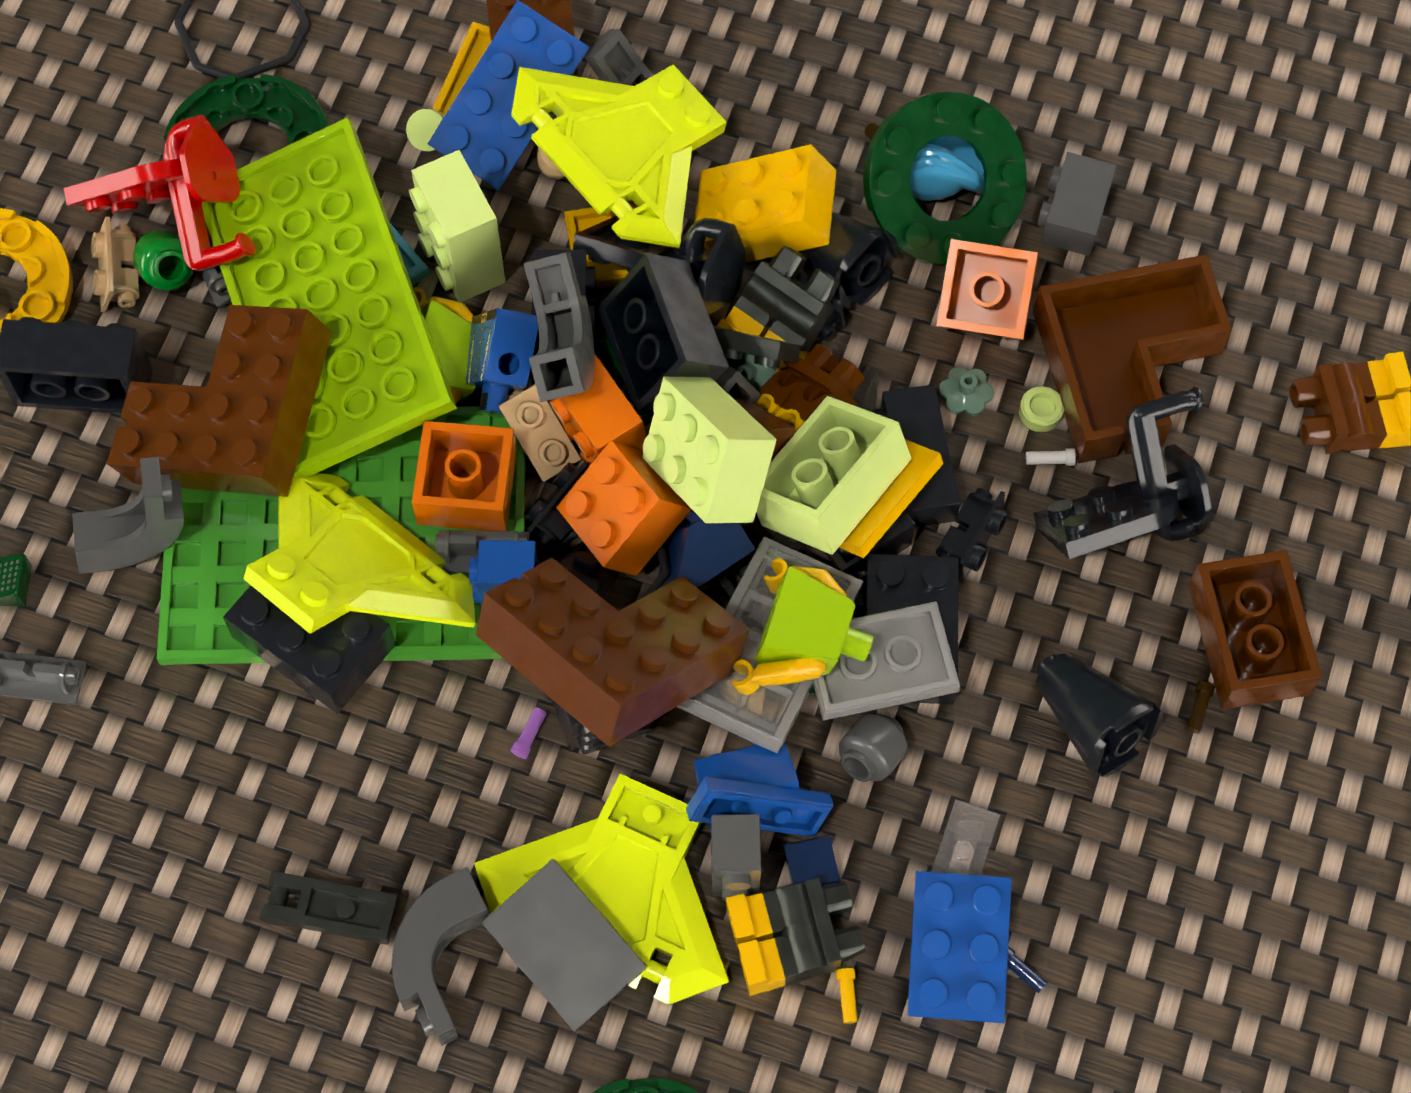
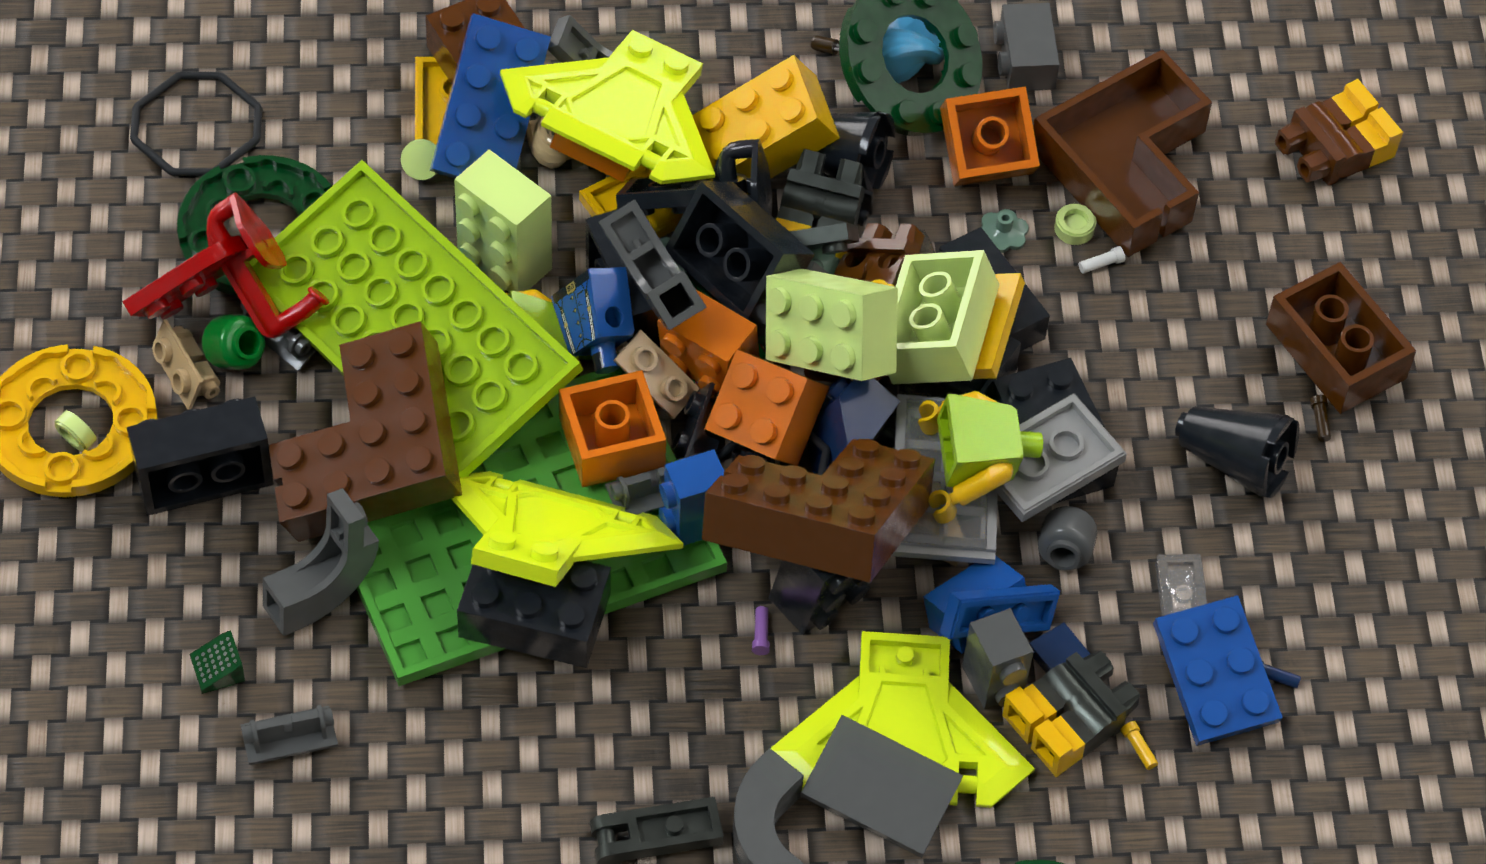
camera: 25 degrees left, 10 degrees down
black hinge [936,488,1008,583] -> none
black plate [1033,387,1212,559] -> none

